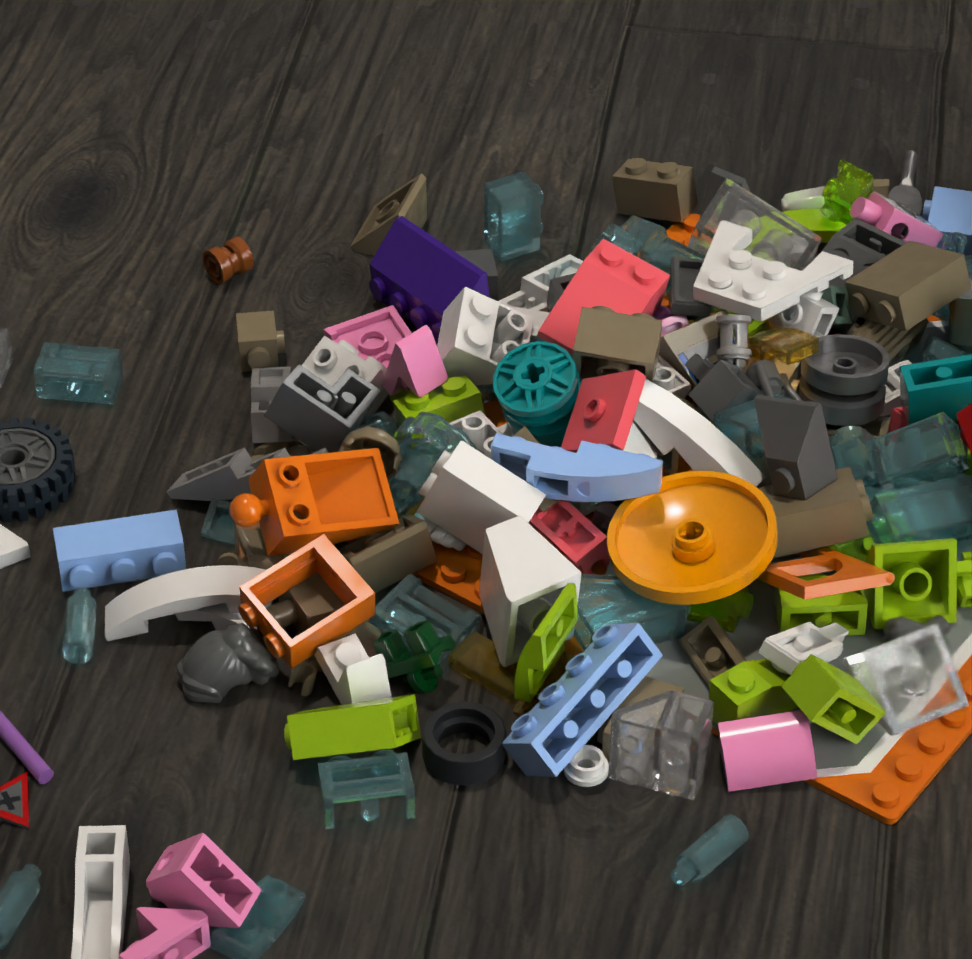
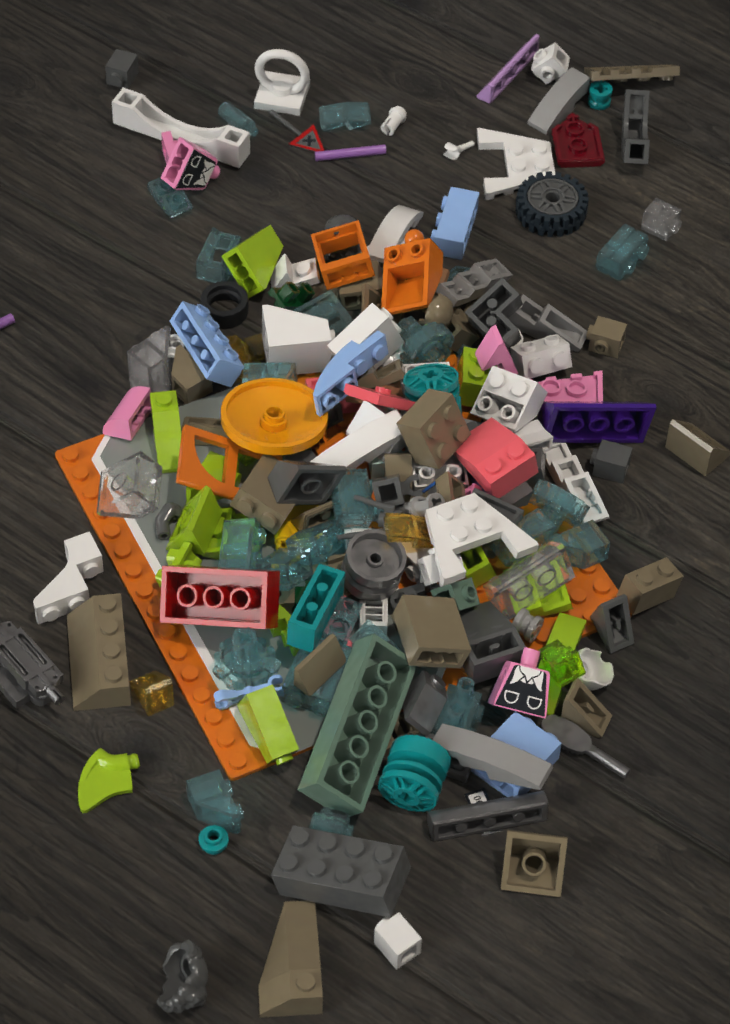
camera: 115 degrees right, 10 degrees up
clear light blue cylinder [62,588,97,664] -> none
dark orange wheel [202,236,254,285] -> none
clear light blue brick [484,171,544,262] -> none
lime slope [514,583,578,702] -> none
clear light blue cylinder [670,814,749,887] -> none
white hinge [758,622,849,675] -> none
lime brick [781,654,887,744] -> none

